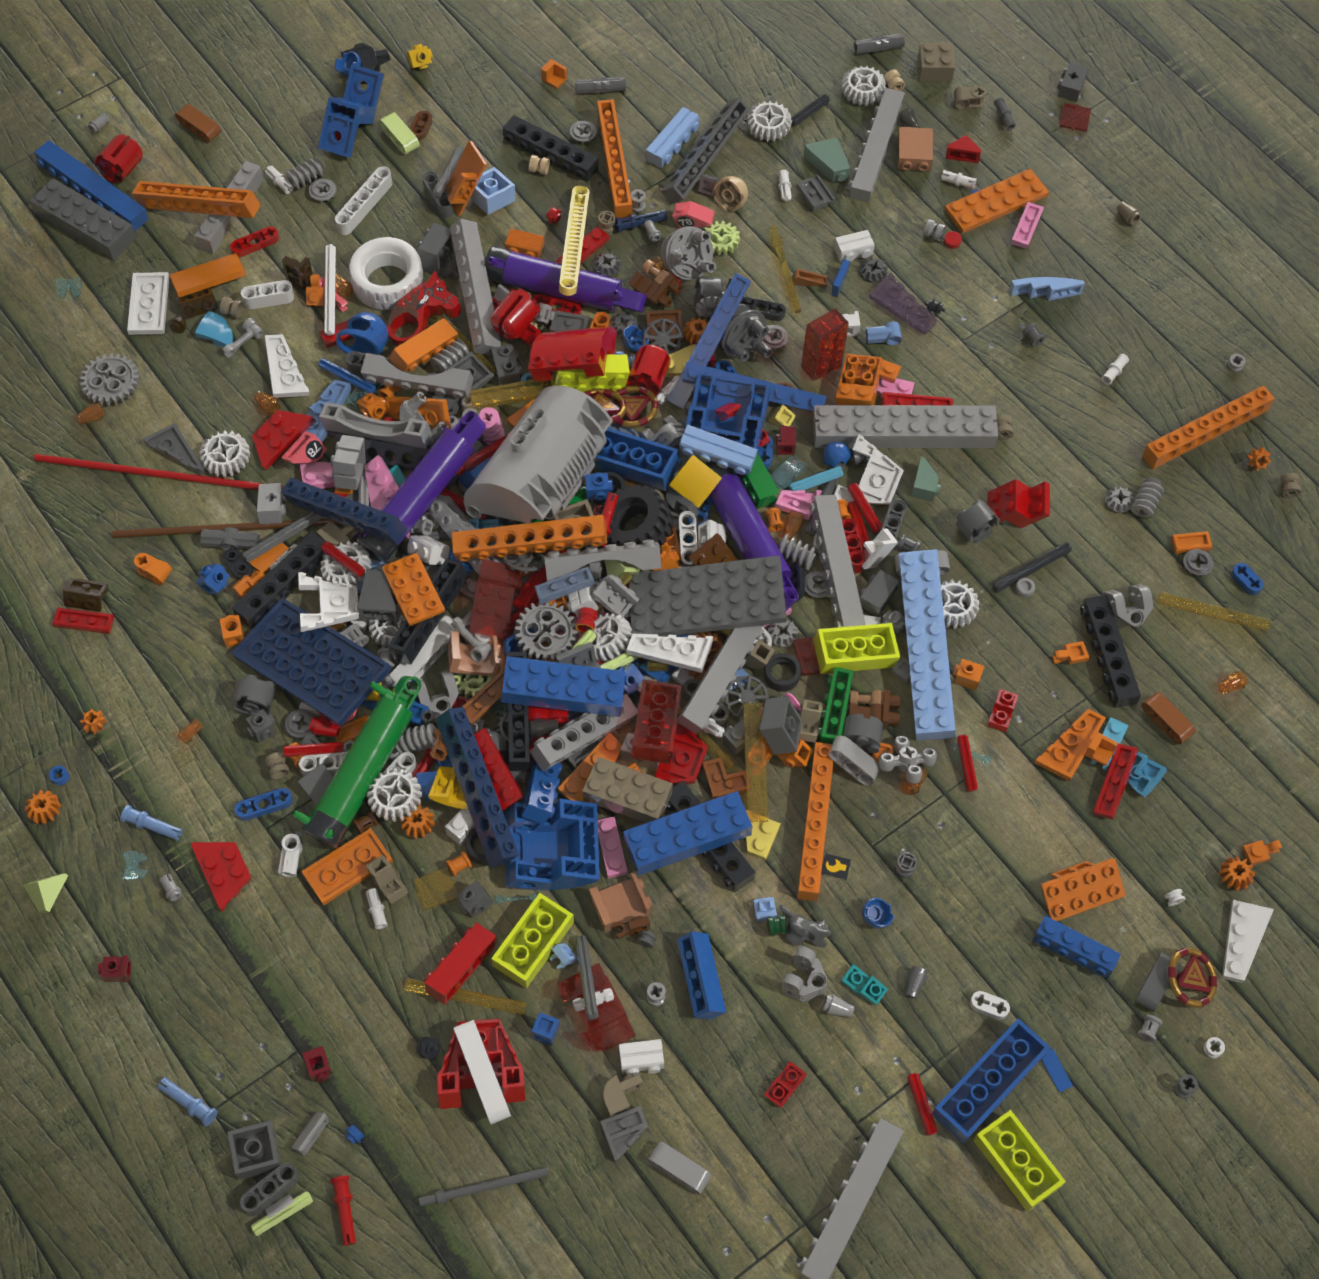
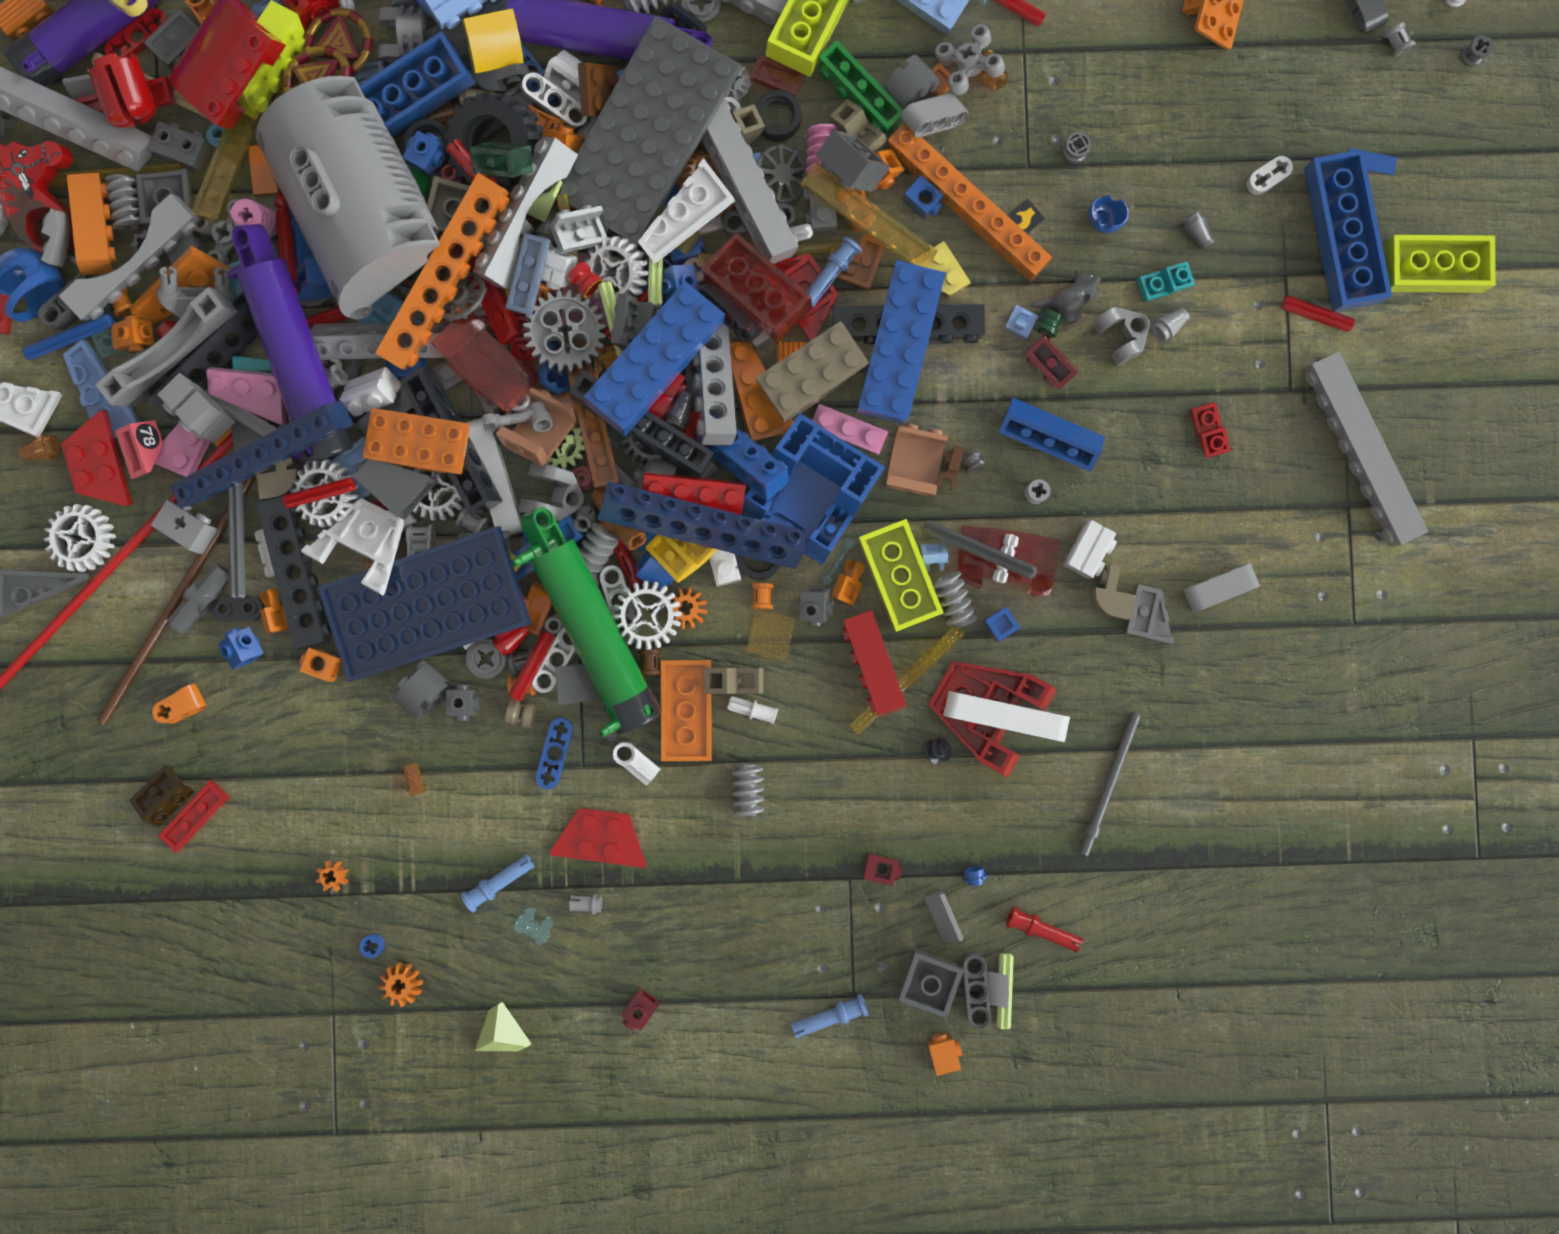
camera: 55 degrees left, 25 degrees up
orange tile [249,543,289,575] -> none
light grey gear [535,303,555,324] -> none
reddish brown hips [849,689,900,730] -> none
blue brick [1032,916,1121,979] -> none
none -> light grey slope [41,208,70,267]
none -> clear green brick [470,142,533,177]
none -> black beam [699,283,760,343]
none -> light grey piece [732,764,764,816]
none -> medium blue pin [801,236,862,308]
none -> orange plate [831,559,865,606]
none -> blue brick [903,175,943,220]
none -> orange brick [927,1032,962,1076]
none -> light grey piece [933,571,977,627]
none -> dark red brick [1025,333,1079,390]

